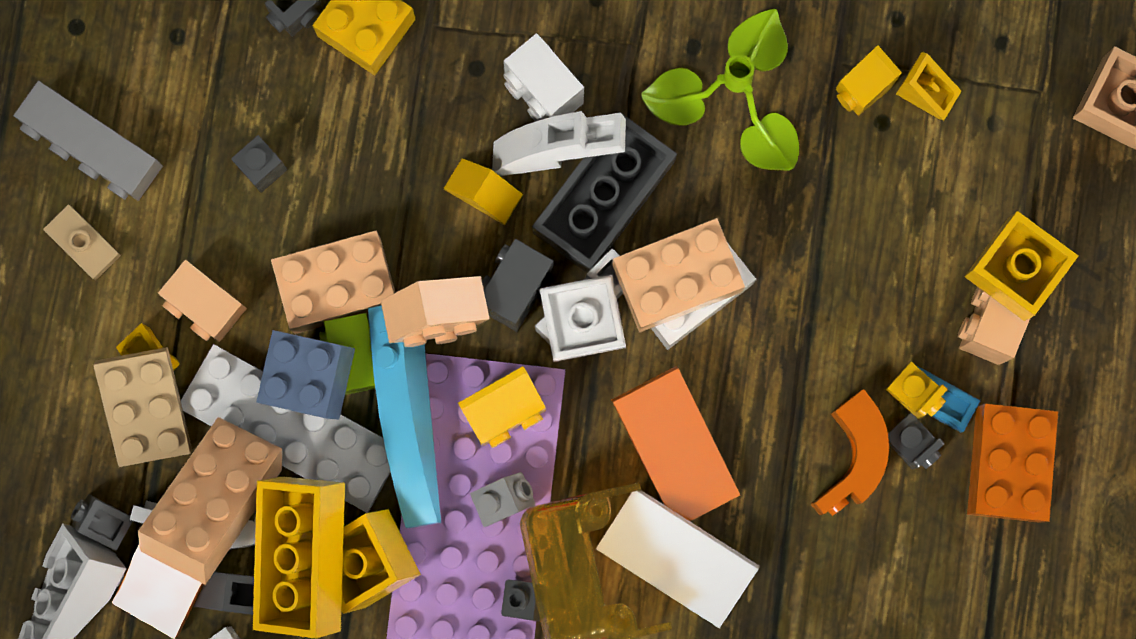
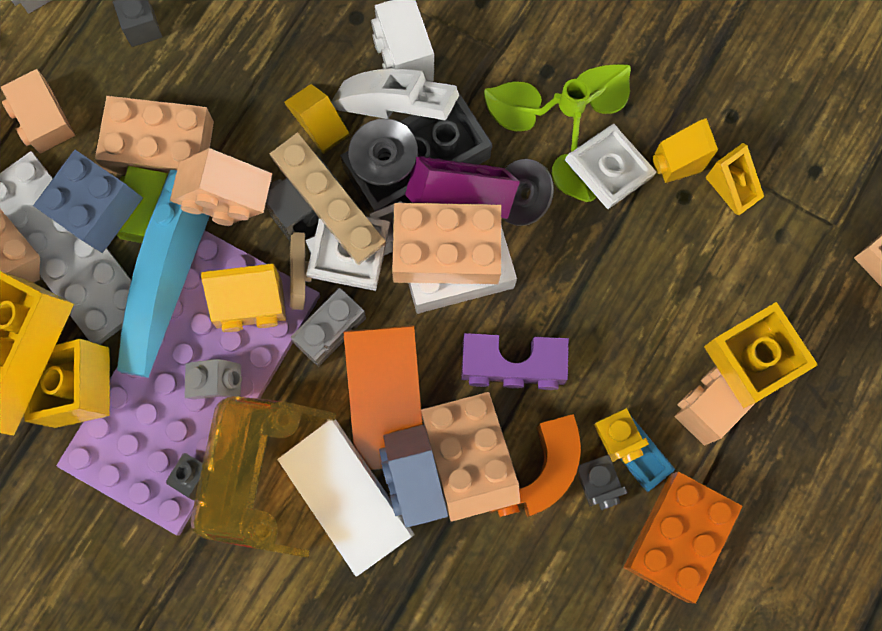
camera: 20 degrees right, 5 degrees down
none -> tan plate [270,132,386,265]
none -> tan plate [290,232,312,310]
none -> light grey brick [290,288,366,367]
none -> flat silver dish [348,118,418,185]
none -> sand blue brick [379,424,448,528]
none -> magenta brick [405,157,520,219]
none -> light nougat brick [421,392,520,522]
none -> medium lavender arch [461,333,569,390]
none -> flat silver dish [502,159,554,226]
none -> white tile [565,124,657,209]

